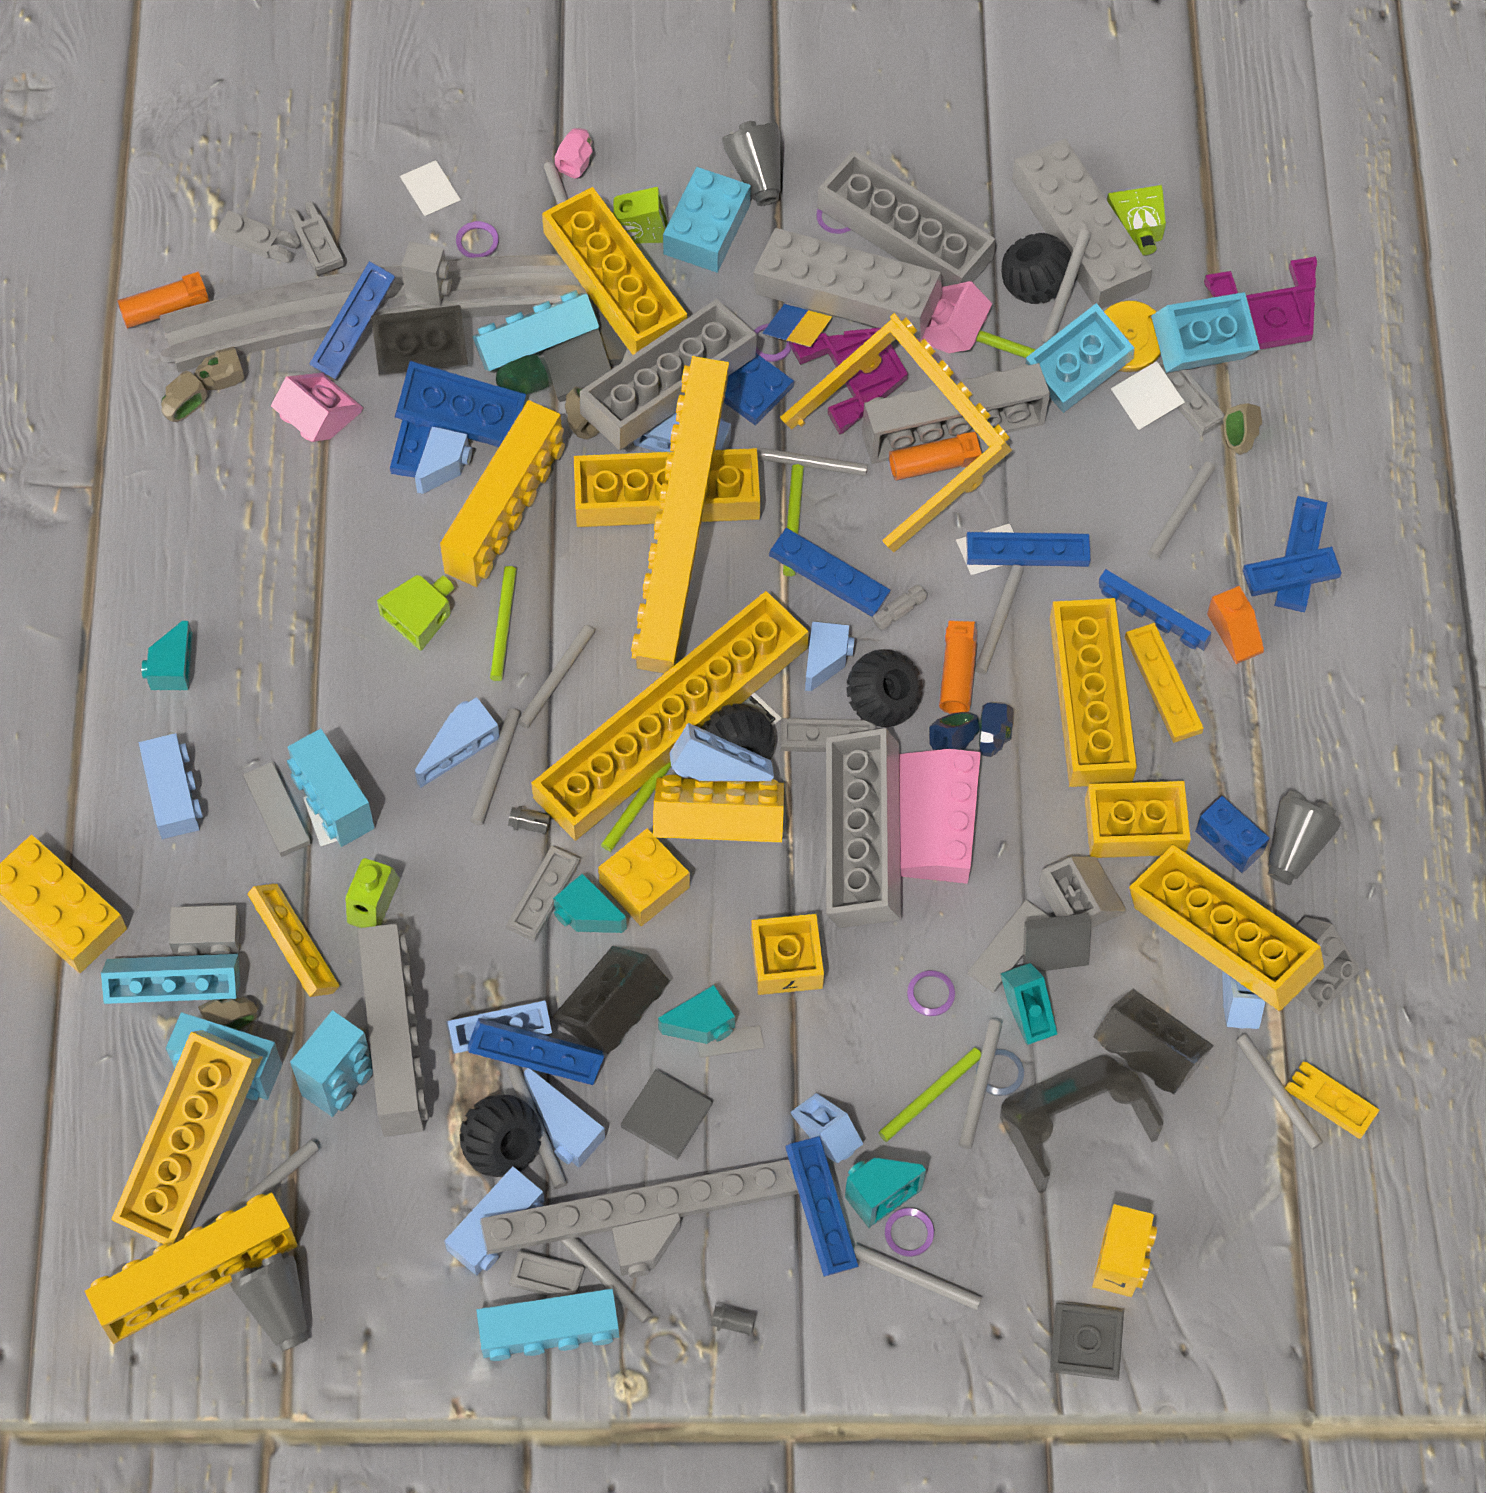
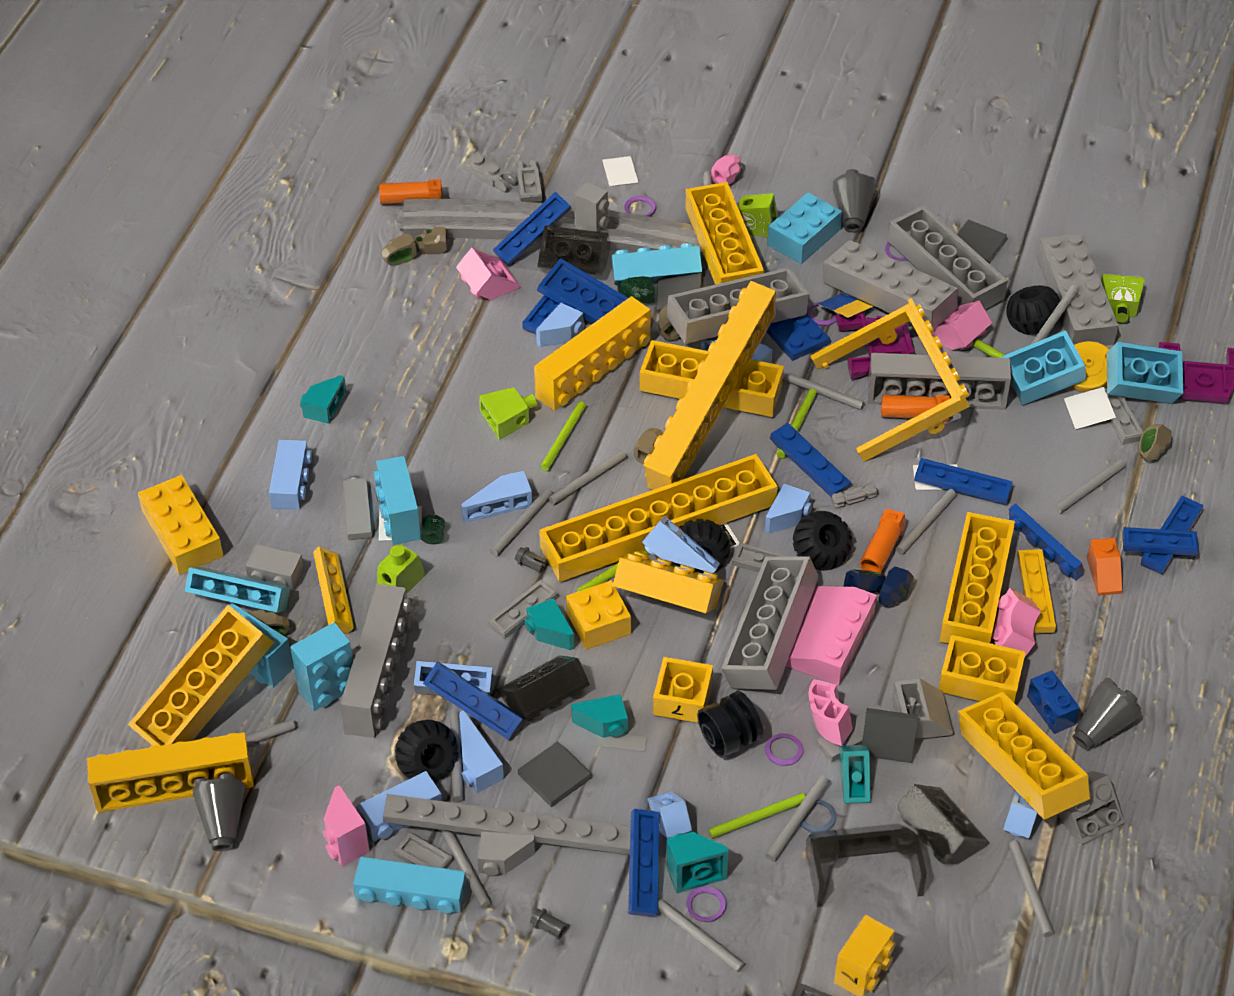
camera: 20 degrees right, 15 degrees down
yellow hinge [1285,1061,1380,1139] -> none
none -> bright pink slope [323,785,370,866]
none -> clear green wheel [420,515,446,545]
none -> dark tan rock [634,428,663,464]
none -> black wheel [697,690,763,758]
none -> bright pink brick [809,679,853,746]
none -> dark grey tile [957,219,1007,263]
none -> bright pink brick [992,588,1041,657]

